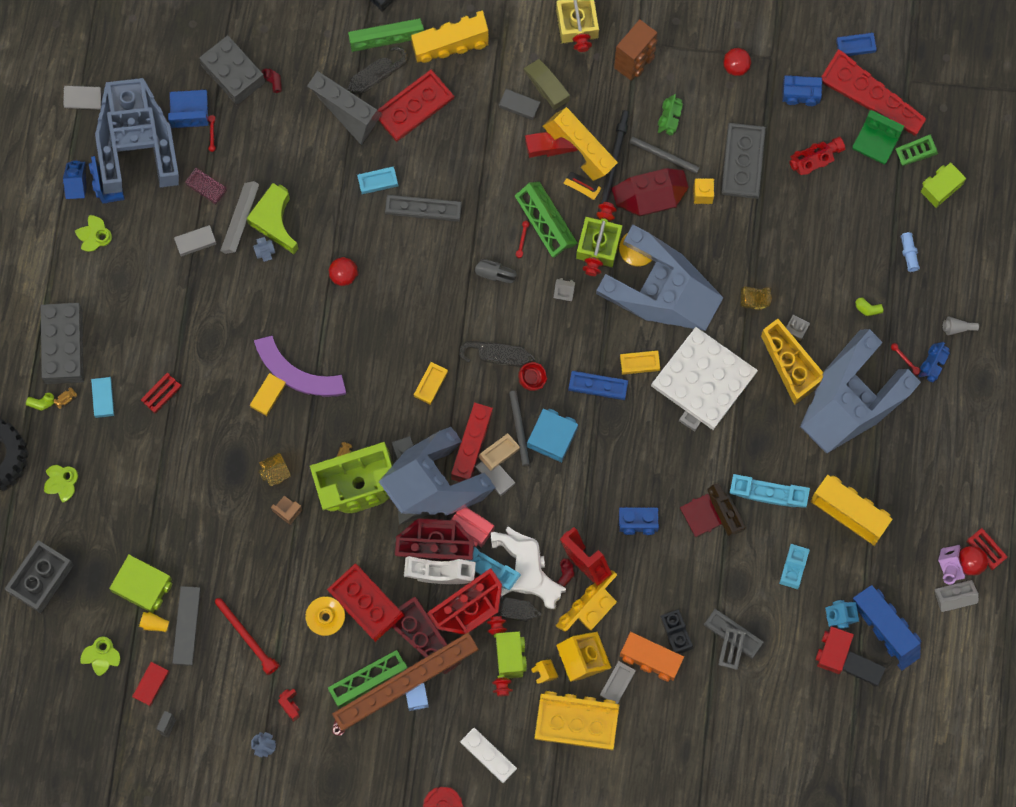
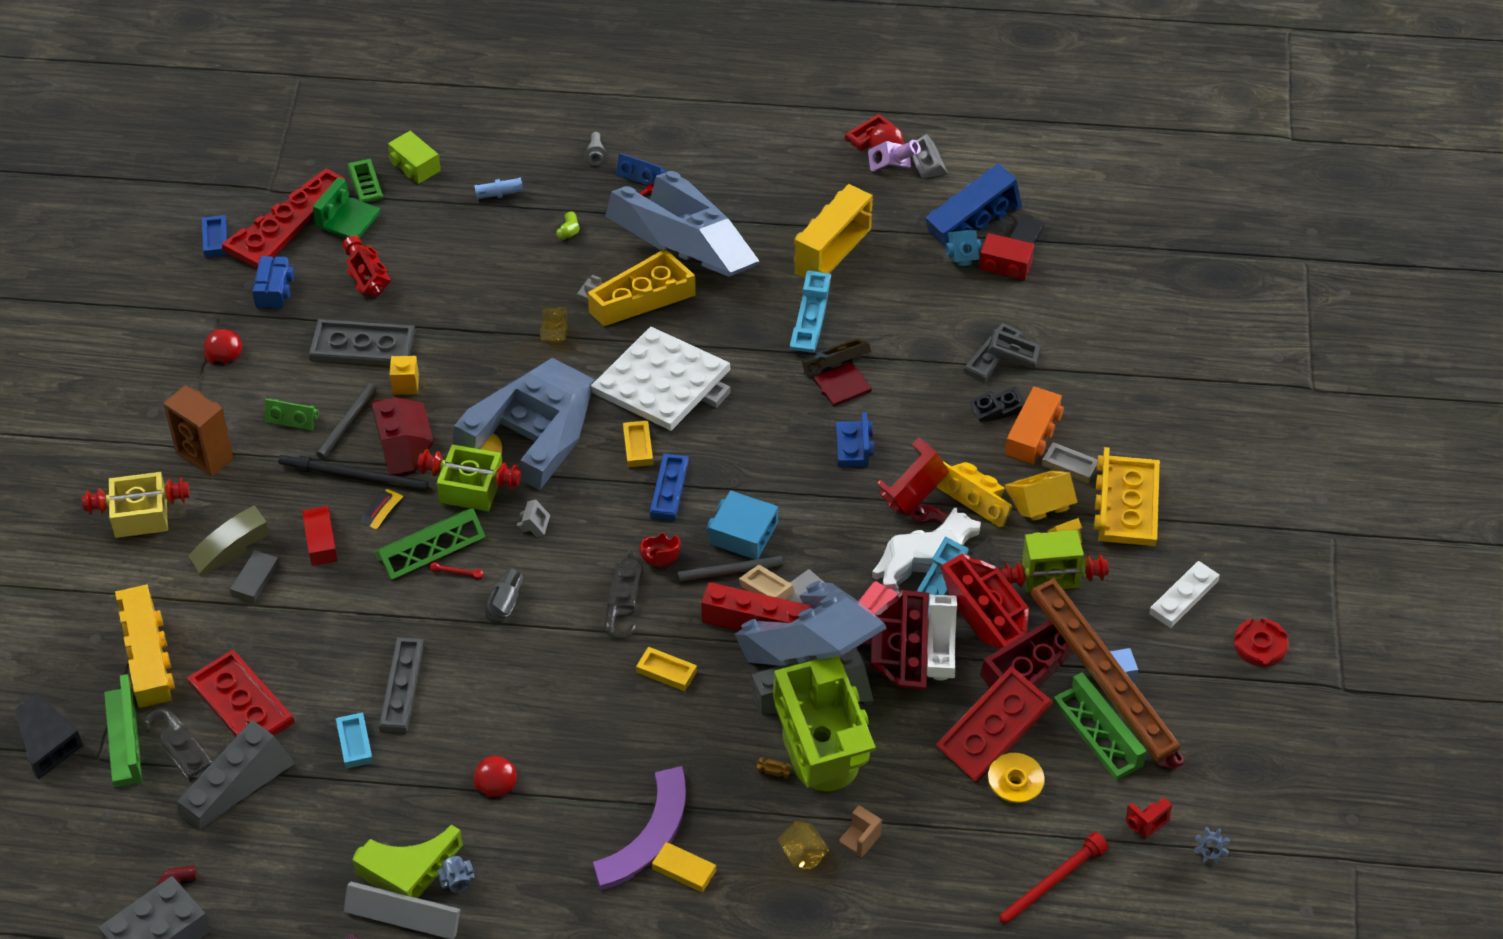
camera: 90 degrees left, 25 degrees down
yellow arch [543,107,618,181] -> none
medium azure slope [779,544,810,589] -> none

